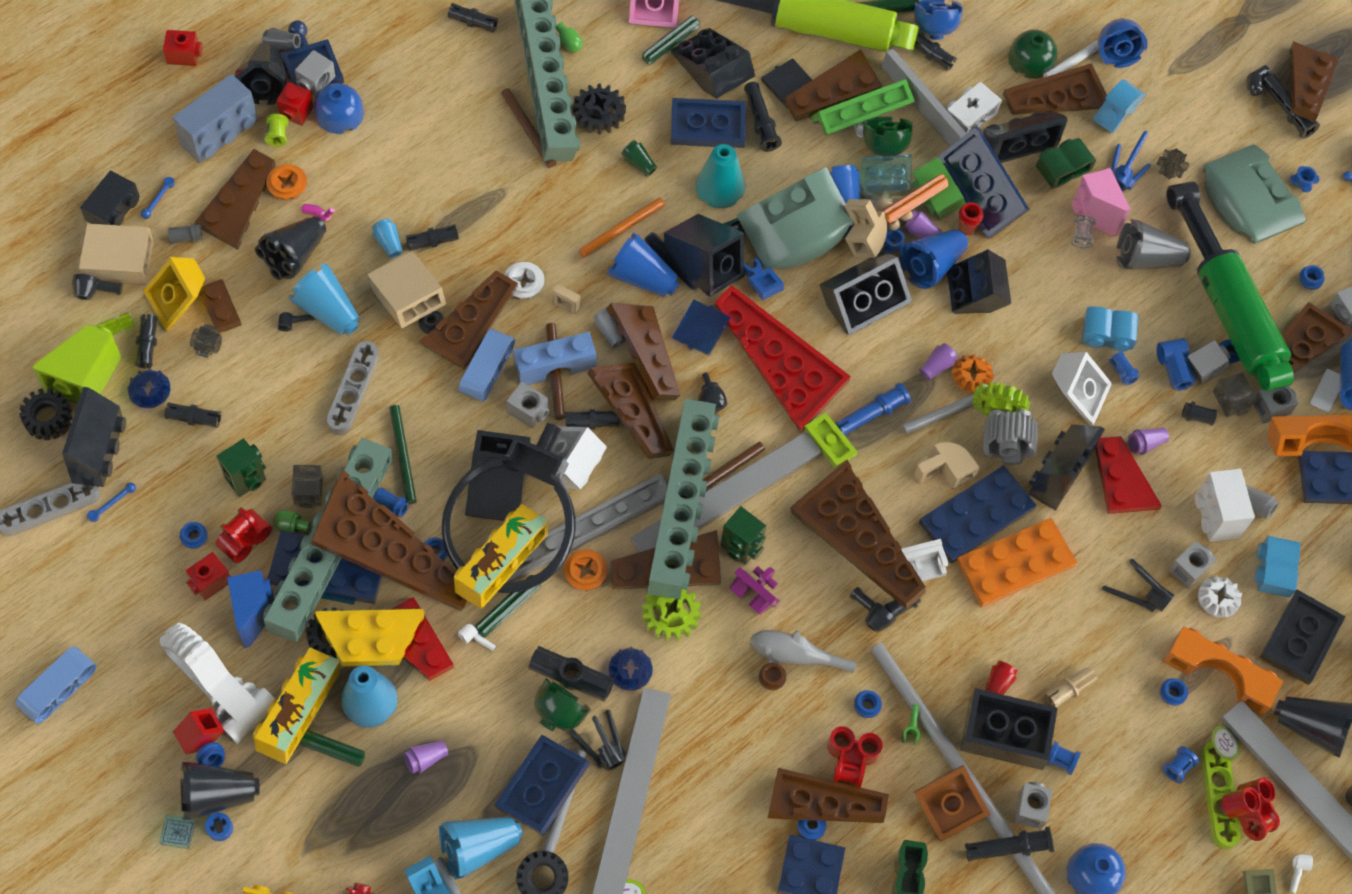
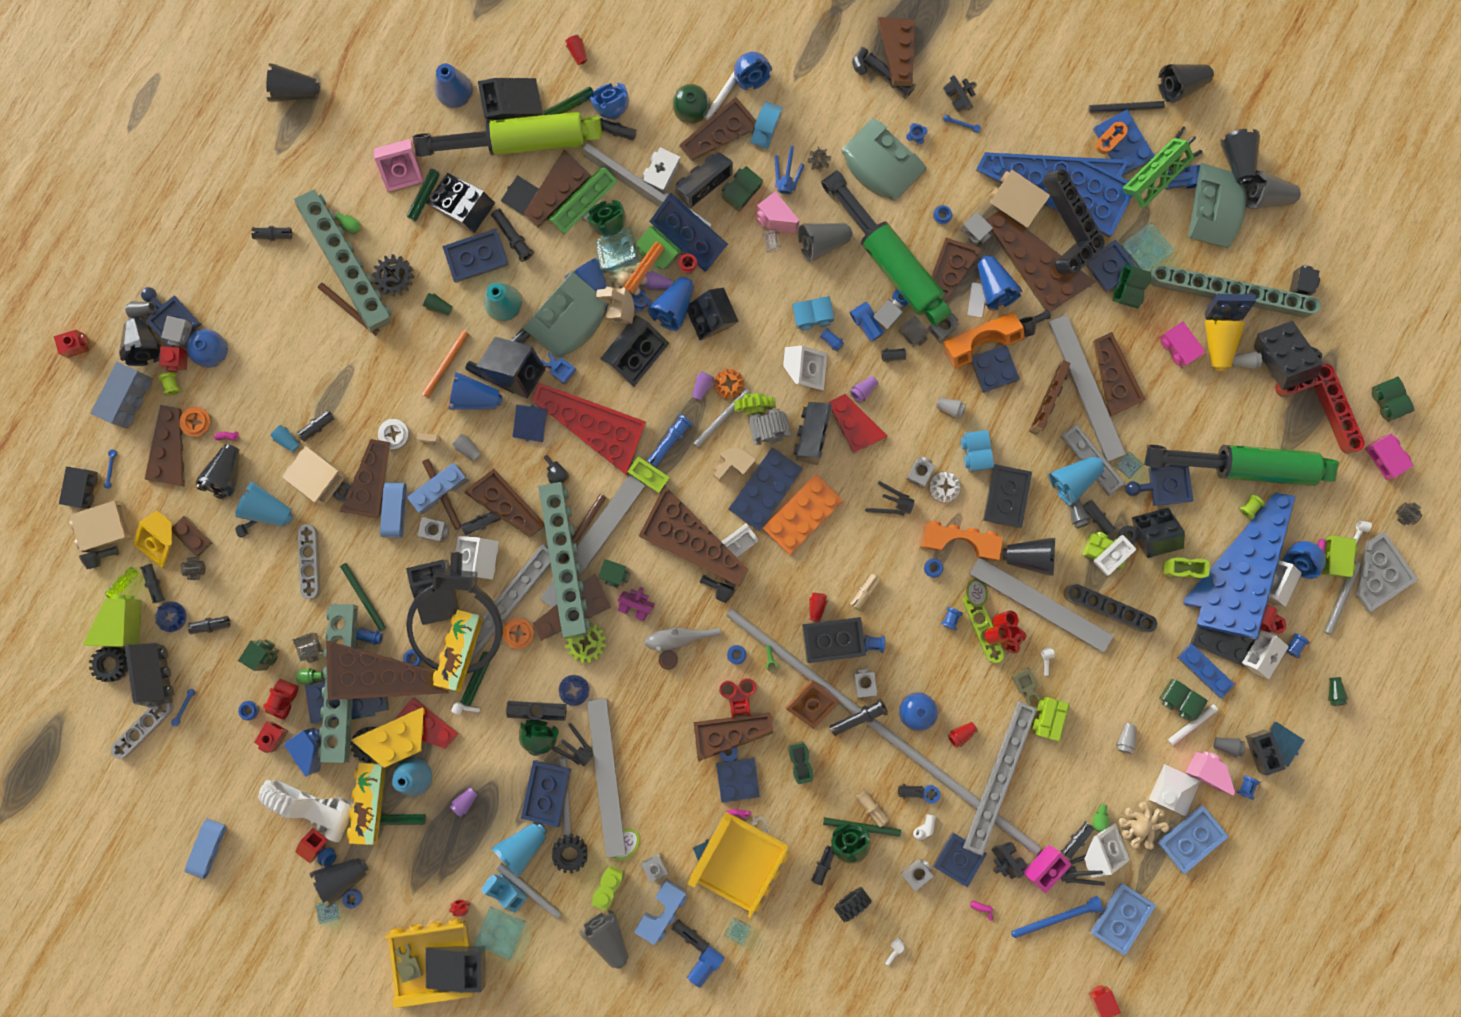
camera: 15 degrees left, 20 degrees up
dark grey pin [168,223,202,244] -> none
reddish brown wing [606,303,680,400] -> none
white brick [1195,469,1255,542] -> none

